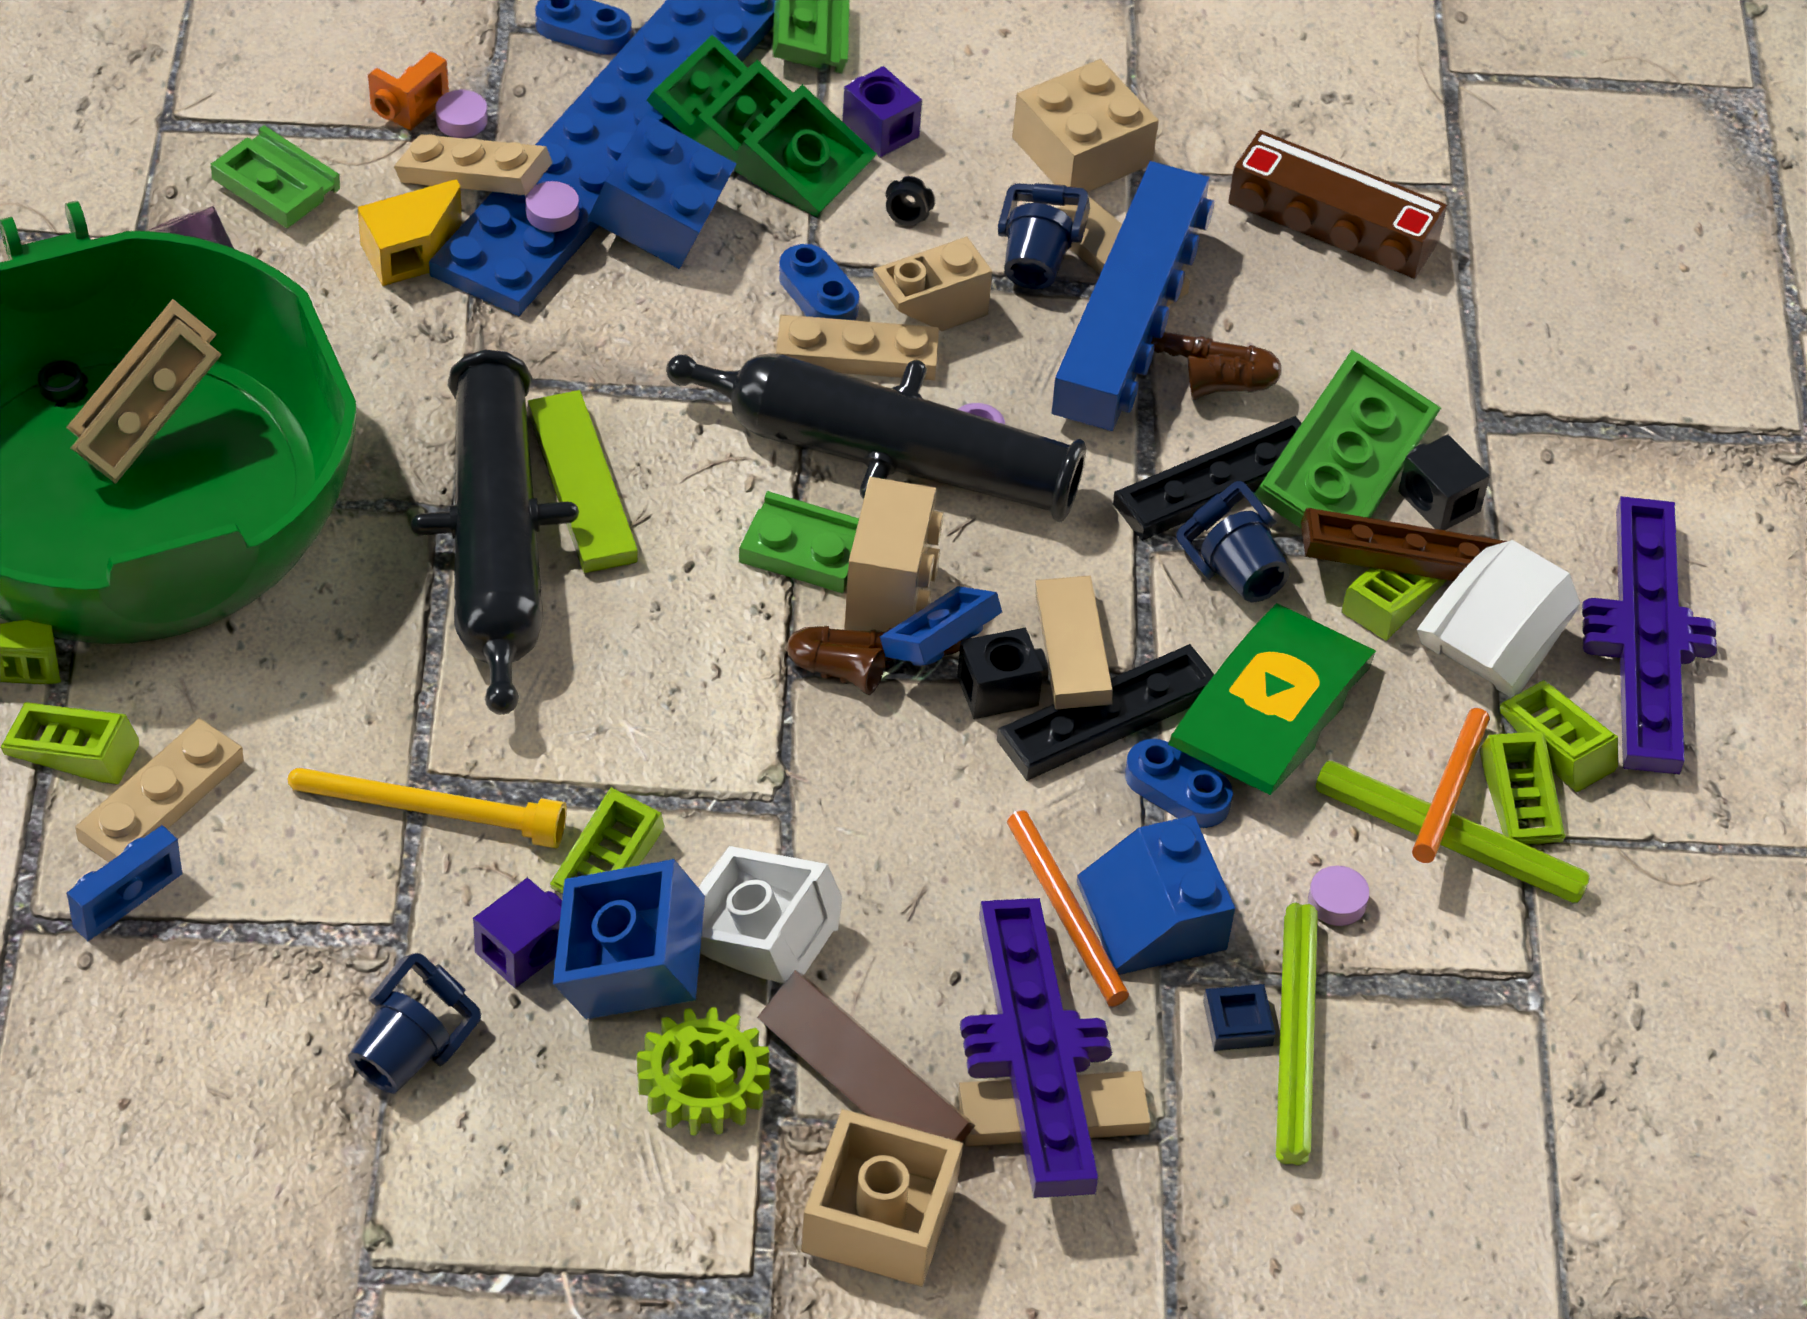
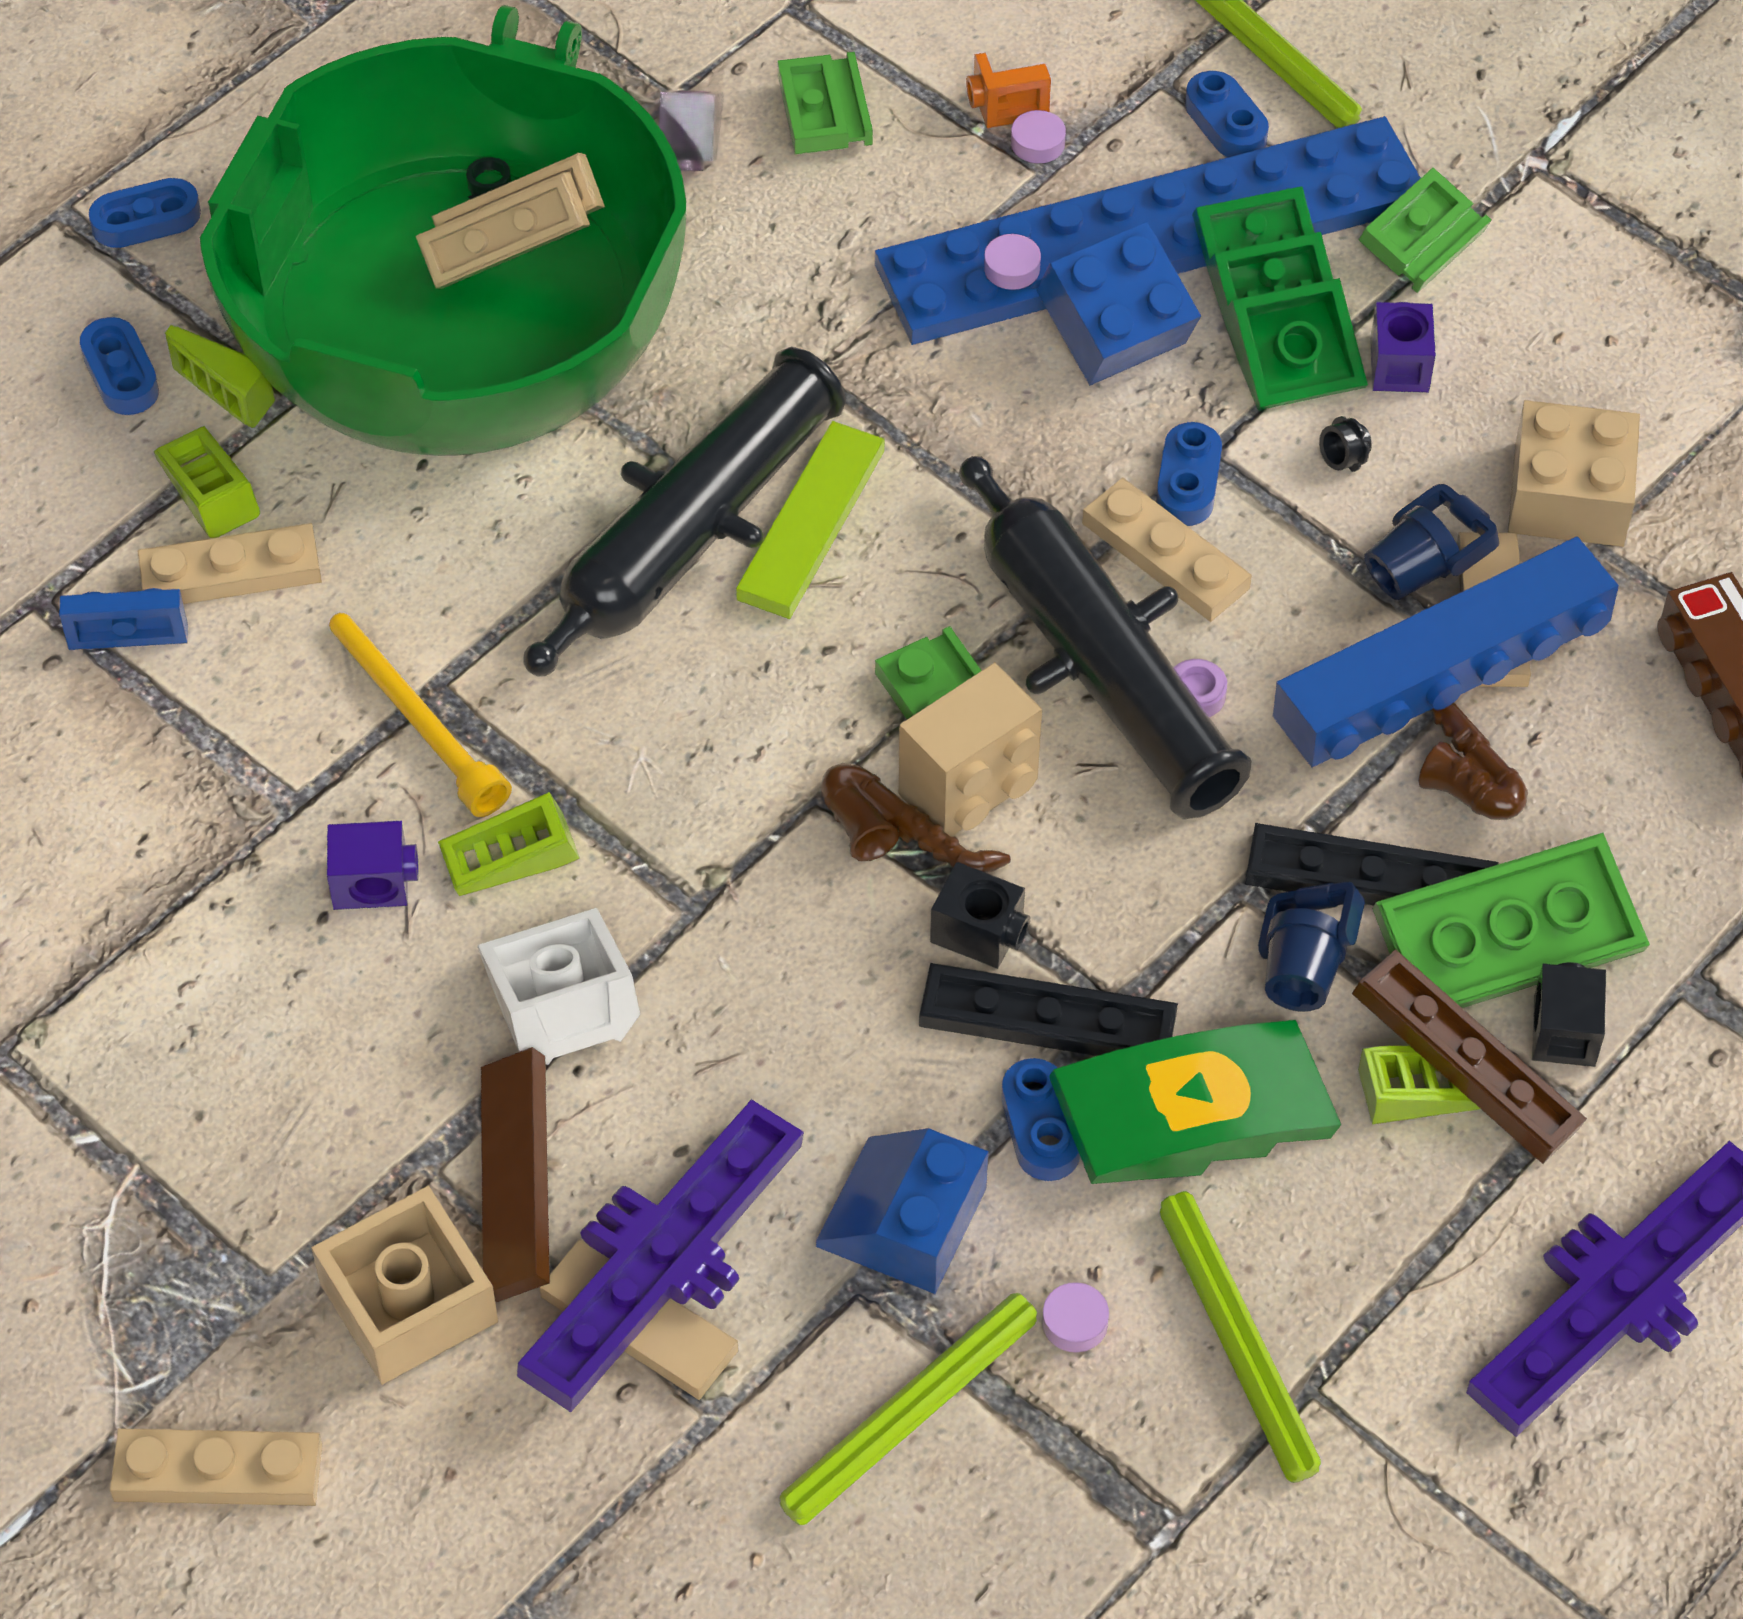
camera: 45 degrees right, 5 degrees up
dark blue piece [348,953,481,1094] -> none
yellow slope [357,179,462,286] -> none
tan plate [394,134,553,195] -> none
blue brick [553,859,705,1019] -> none
lime gear [637,1007,771,1136] -> none
tan slope [873,236,992,331] -> none
blue plate [880,586,1003,666] -> none
orange bar [1007,810,1129,1007] -> none
tan tile [1035,575,1112,709] -> none
dark blue tile [1203,984,1276,1051] -> none
orange bar [1412,708,1490,863] -> none
white slope [1417,540,1580,698] -> none
lime slope [1479,731,1565,845] -> none
lime slope [1500,680,1618,792] -> none

